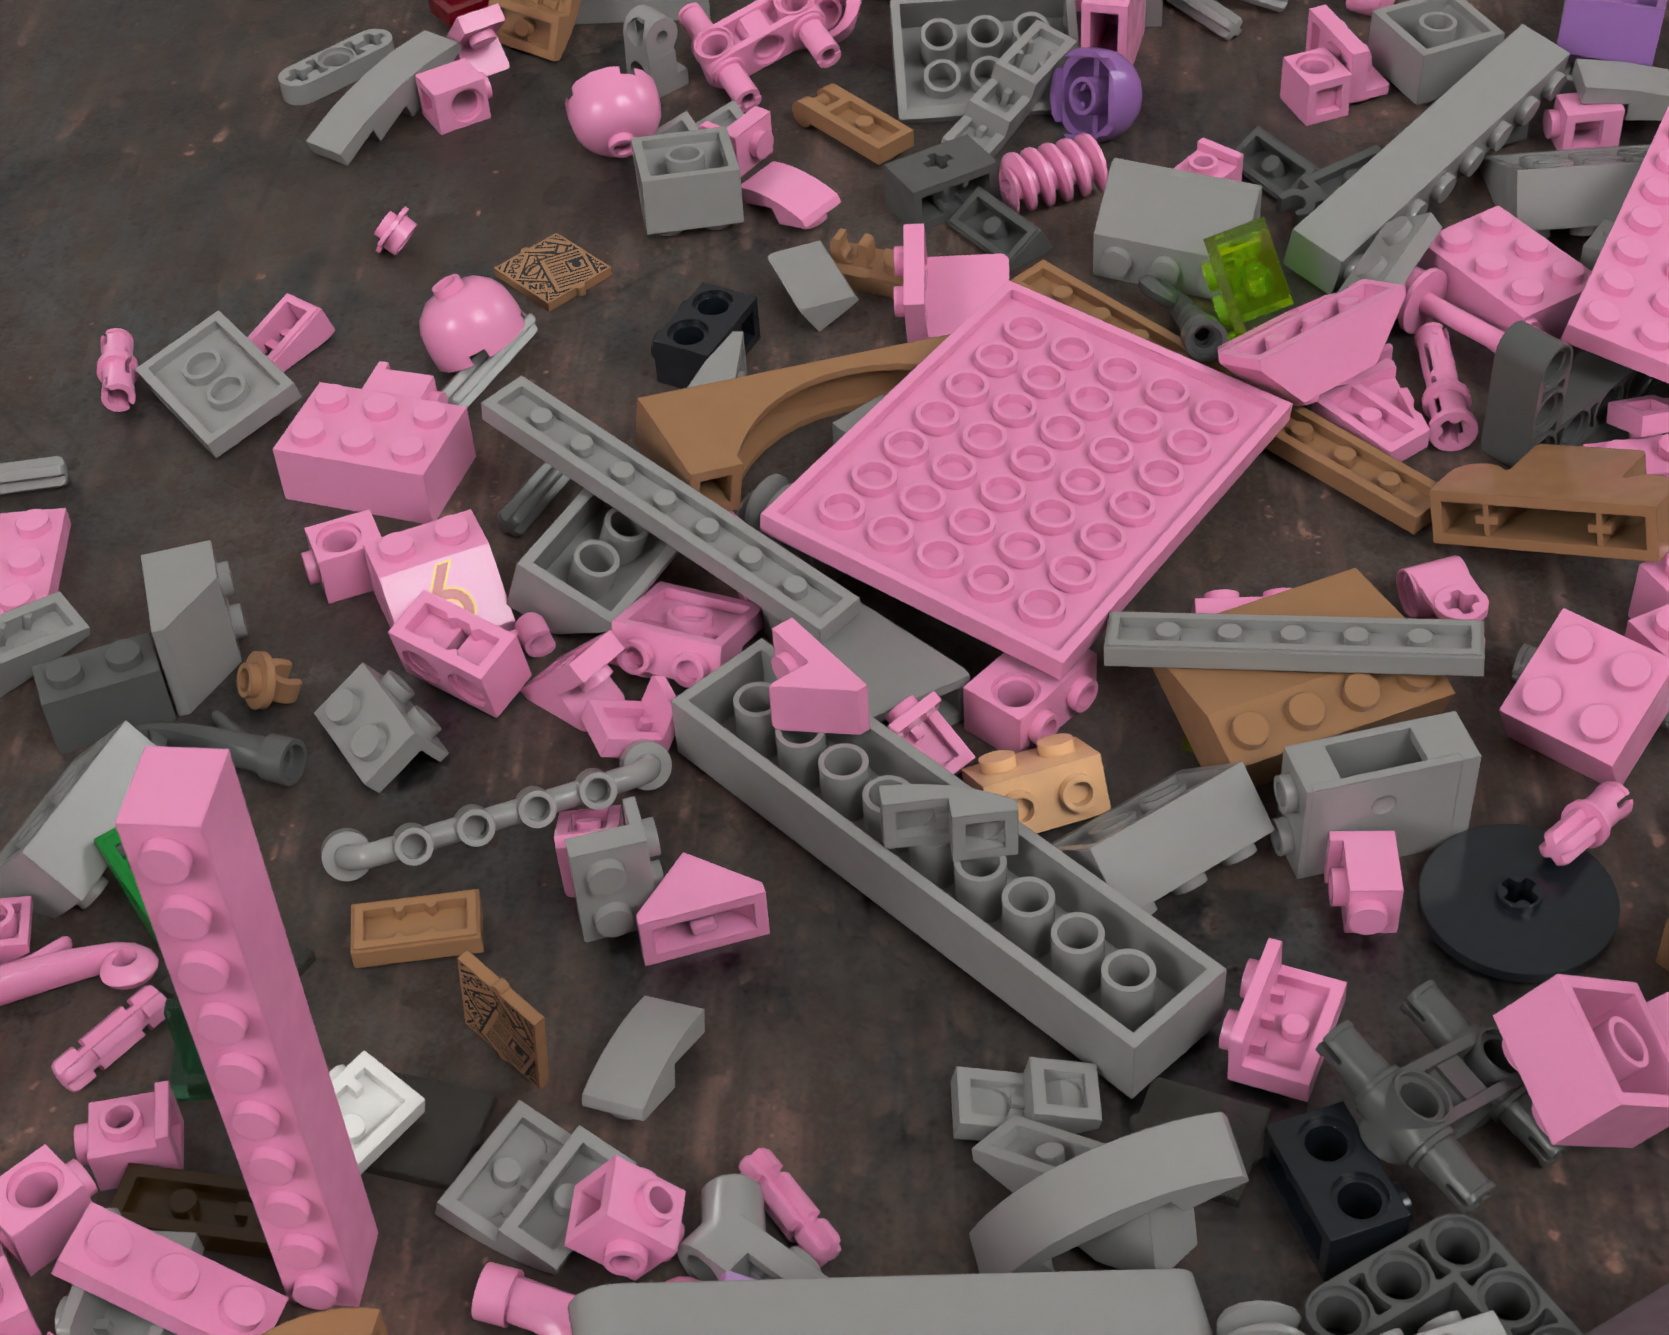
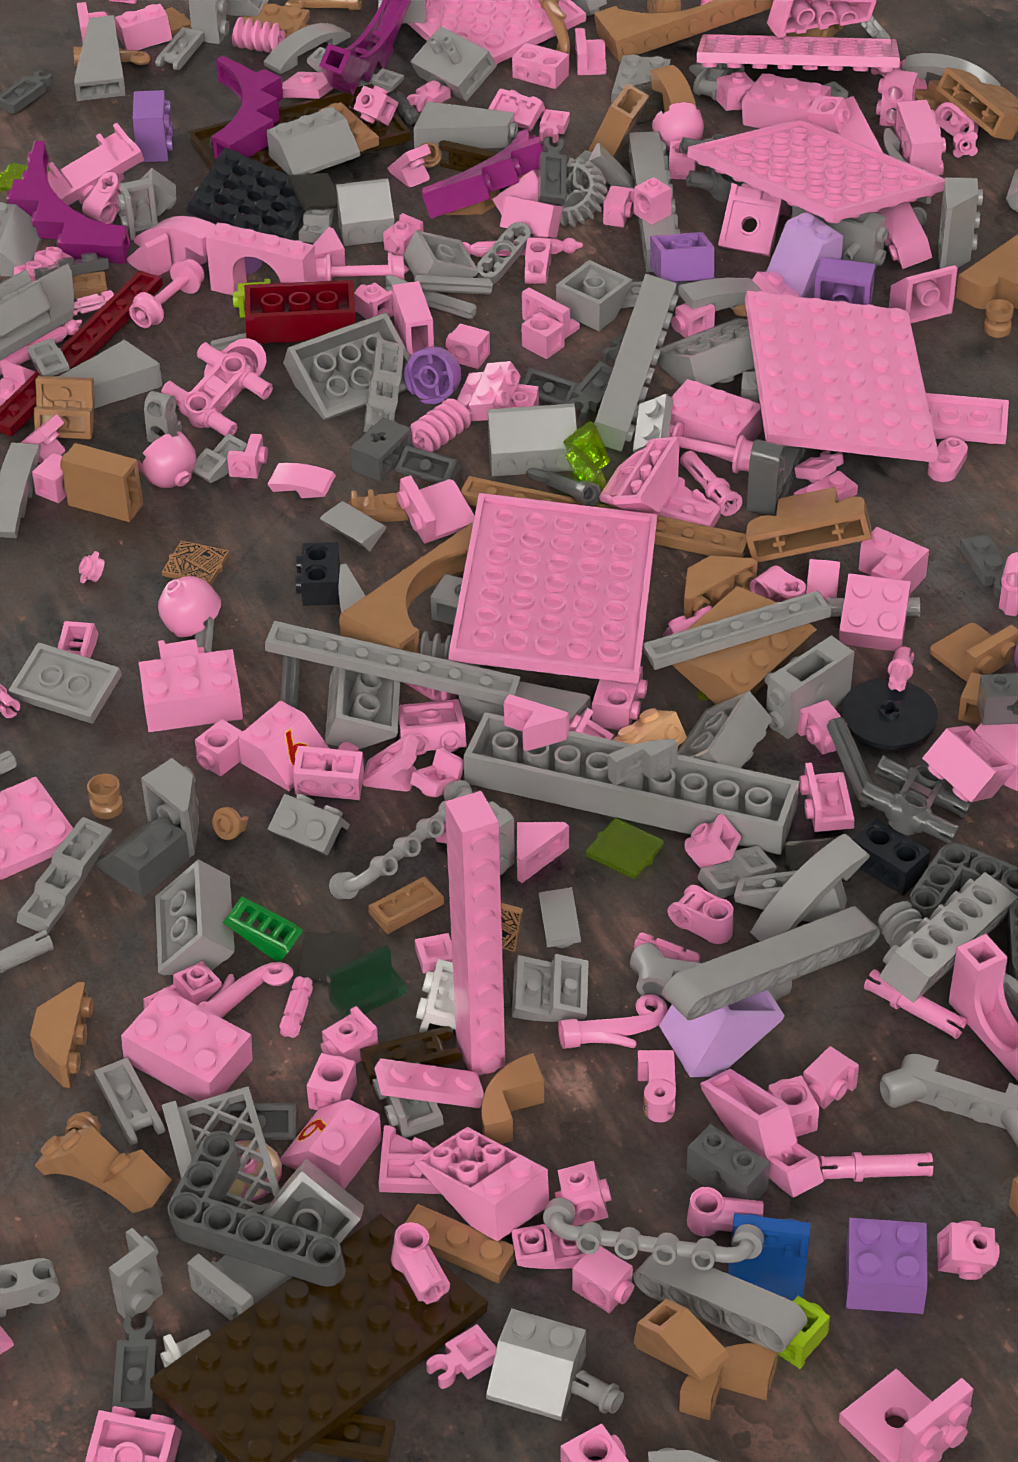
camera: 30 degrees left, 0 degrees up
dark grey plant [135,710,307,786] -> none
bright pink brick [564,1155,686,1281] -> none
light grey slope [631,126,744,236] -> none
medium nougat plate [792,83,914,165] -> none
none -> medium nougat brick [60,443,144,522]
none -> medium nougat wheel [87,773,123,819]
none -> bright pink plate [415,933,453,973]
none -> bright pink brick [446,324,490,369]
none -> bright pink plate [457,361,521,421]
none -> clear neon green piece [586,818,664,879]
none -> bright pink piece [667,885,733,944]
none -> medium nougat slope [684,555,758,619]
none -> bright pink brick [685,813,742,869]
none -> bright pink slope [806,559,840,602]
none -> dark grey axle [827,717,872,808]

